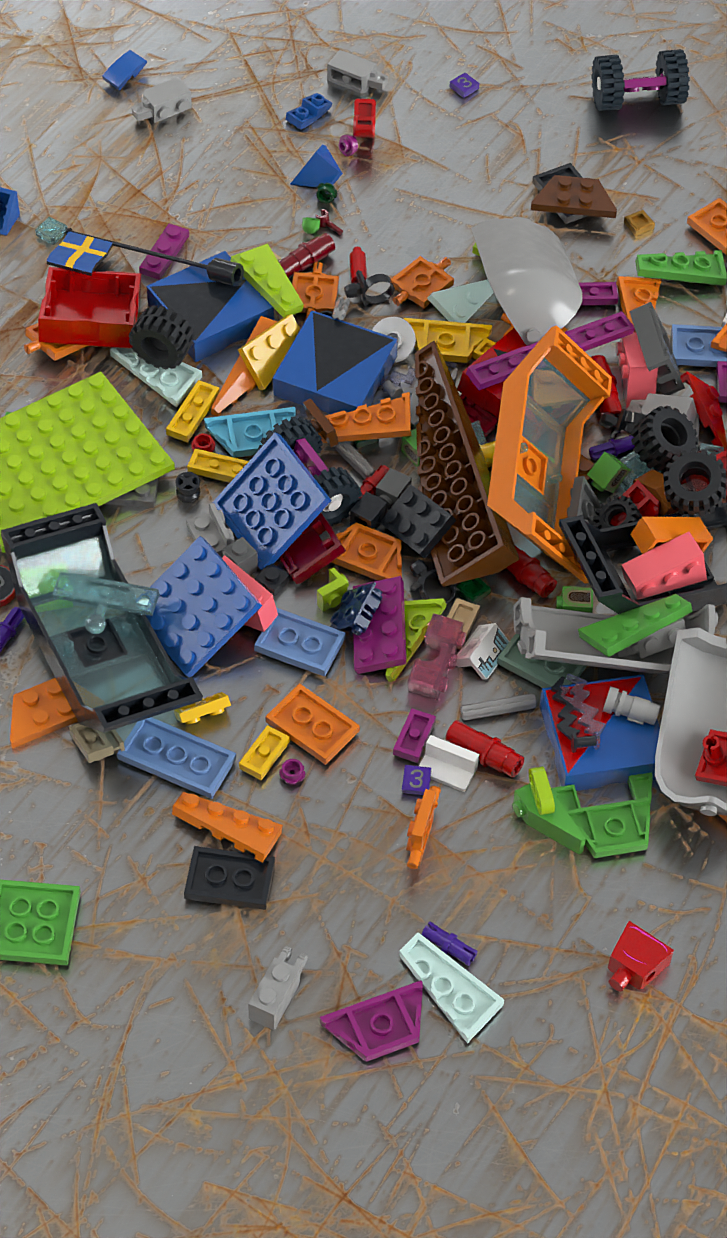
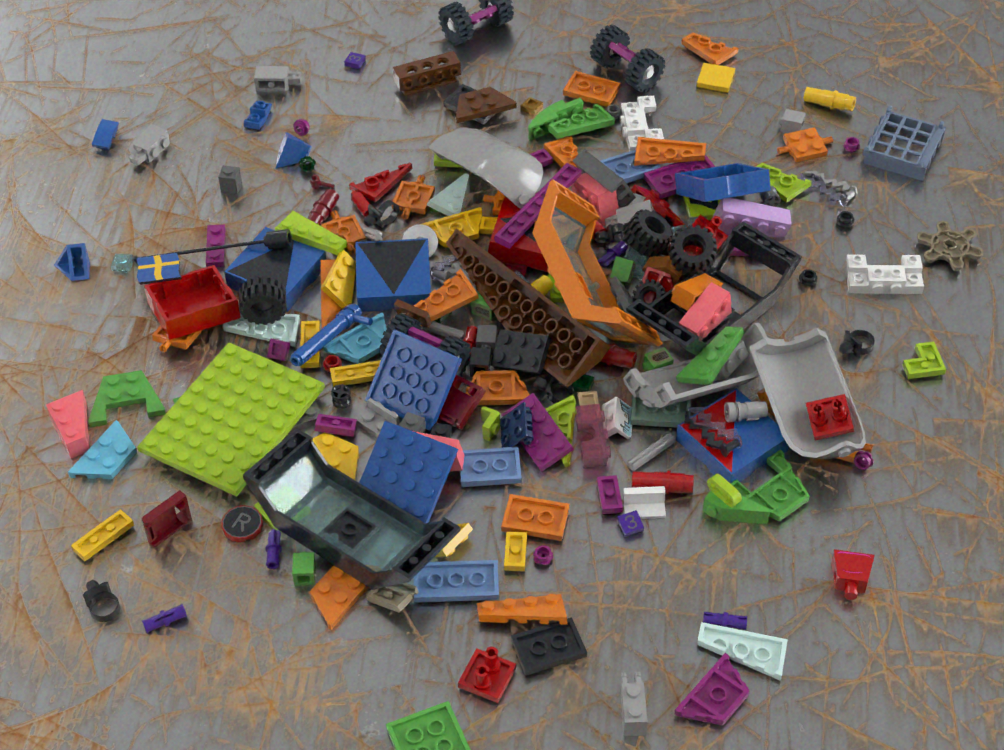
camera: 25 degrees left, 5 degrees down
clear light blue plate [53,572,160,634] -> none
bright green hinge [302,217,320,234] -> none
red animal [353,99,376,138] -> none
orange plate [406,786,441,869] -> none
none -> dark grey brick [218,166,242,194]
none -> magenta plate [267,338,291,361]
none -> blue cylinder [290,304,373,366]
none -> bright green brick [292,552,316,586]
none -> yellow wing [301,432,359,481]
none -> magenta plate [315,413,357,437]
none -> red wing [349,162,413,203]
none -> reddish brown brick [393,51,461,96]
none -> red plate [458,646,516,703]
none -> bright green slope [528,98,583,141]

